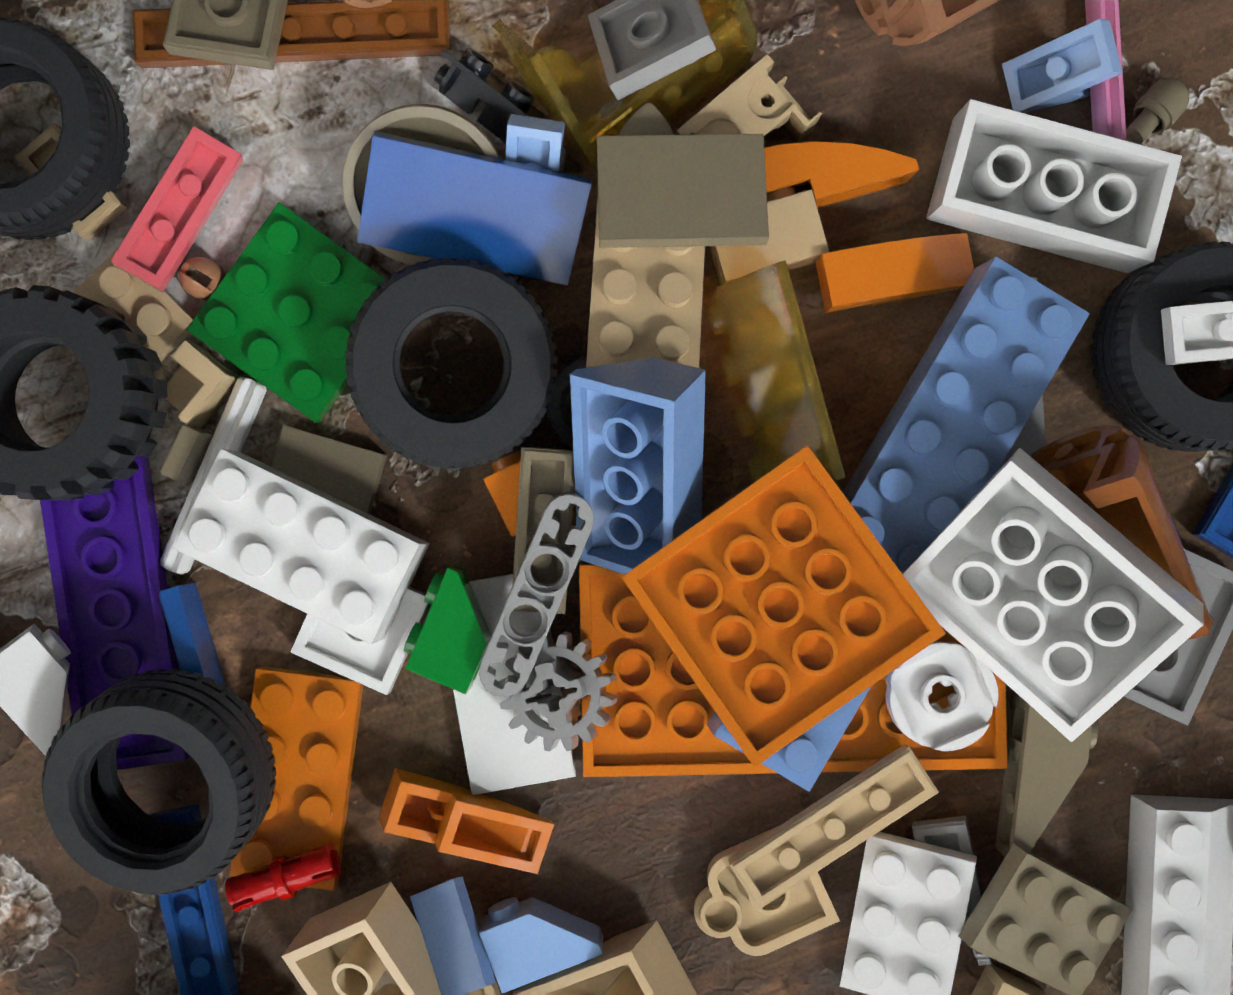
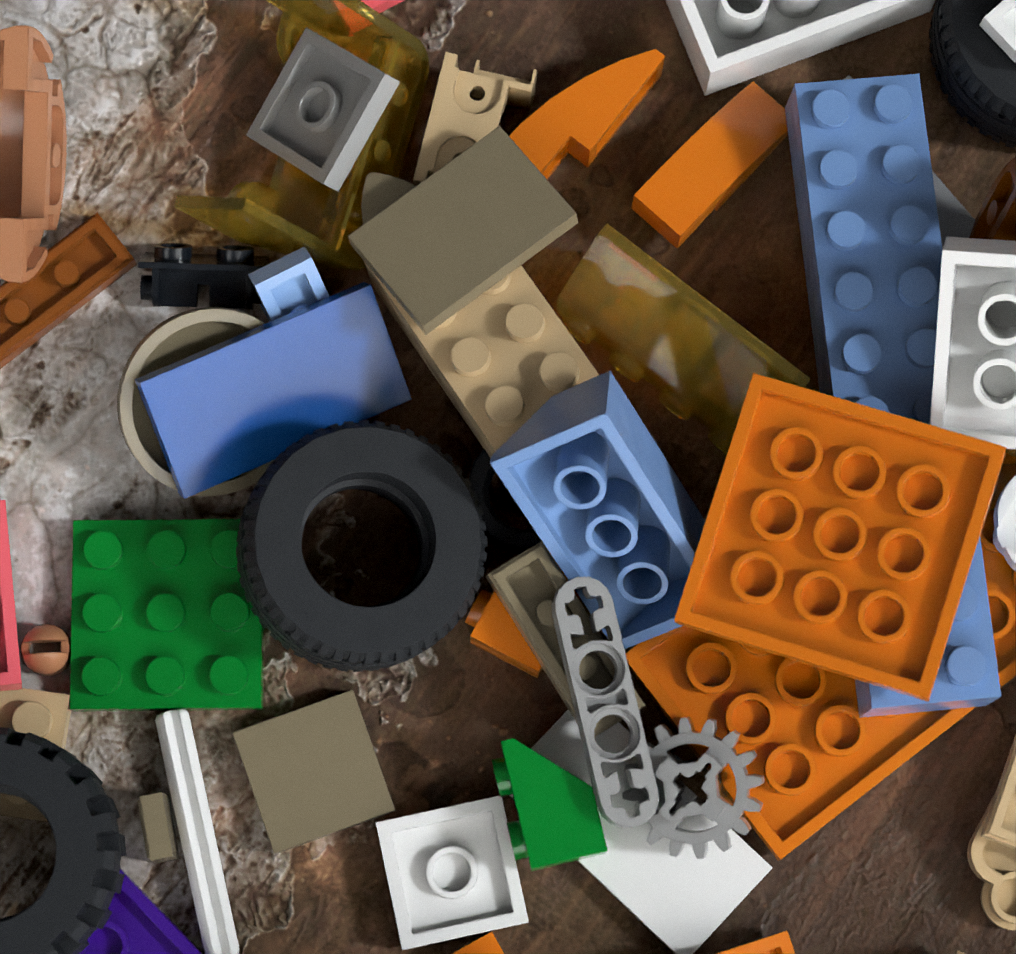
camera: 35 degrees left, 10 degrees down
tan panel [165,340,240,427] -> none
white brick [172,449,430,644] -> none
tan brick [709,187,829,290] -> none

